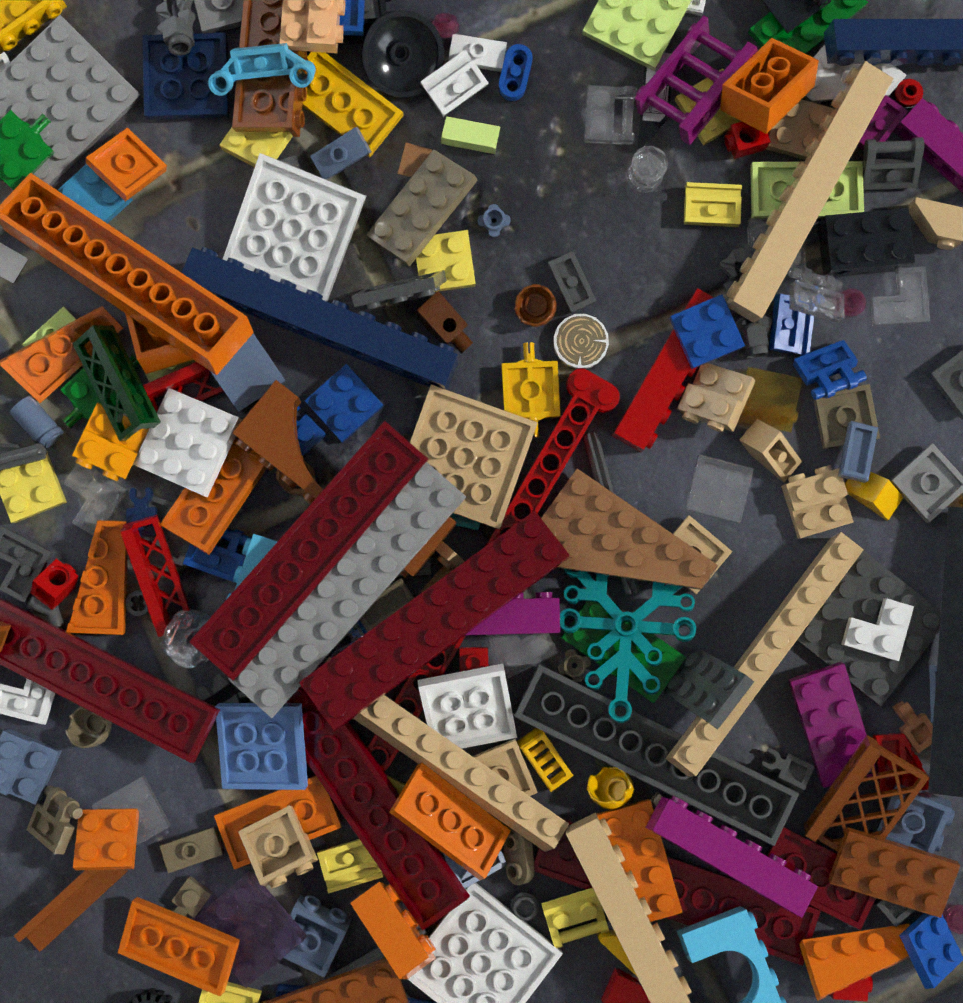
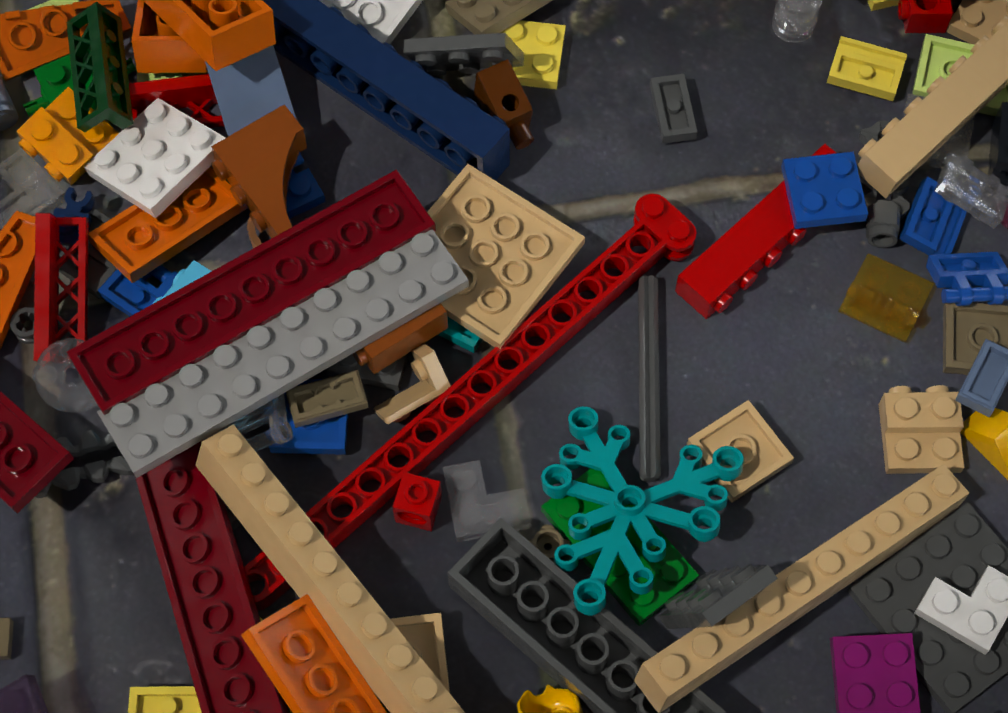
camera: 25 degrees right, 20 degrees down
orange plate [214,775,342,870] -> none
medium blue plate [215,703,308,790] -> none
tan plate [238,805,318,889] -> none
dark red plate [299,511,570,732] -> none
blue plate [305,364,384,443] -> none
white plate [418,664,517,749] -> none
magenta brick [466,592,560,635] -> none
sand blue plate [478,204,511,237] -> none
yellow plate [502,342,560,438] -> none
dark orange hair [514,284,557,327] -> none
yellow slope [517,728,573,792] -> none
medium nougat wing [541,469,718,590] -> none
dark tan tile [553,314,609,370] -> none
tan plate [677,363,755,432] -> none
clear plate [685,455,754,523] -> none
tan slope [740,419,802,482] -> none

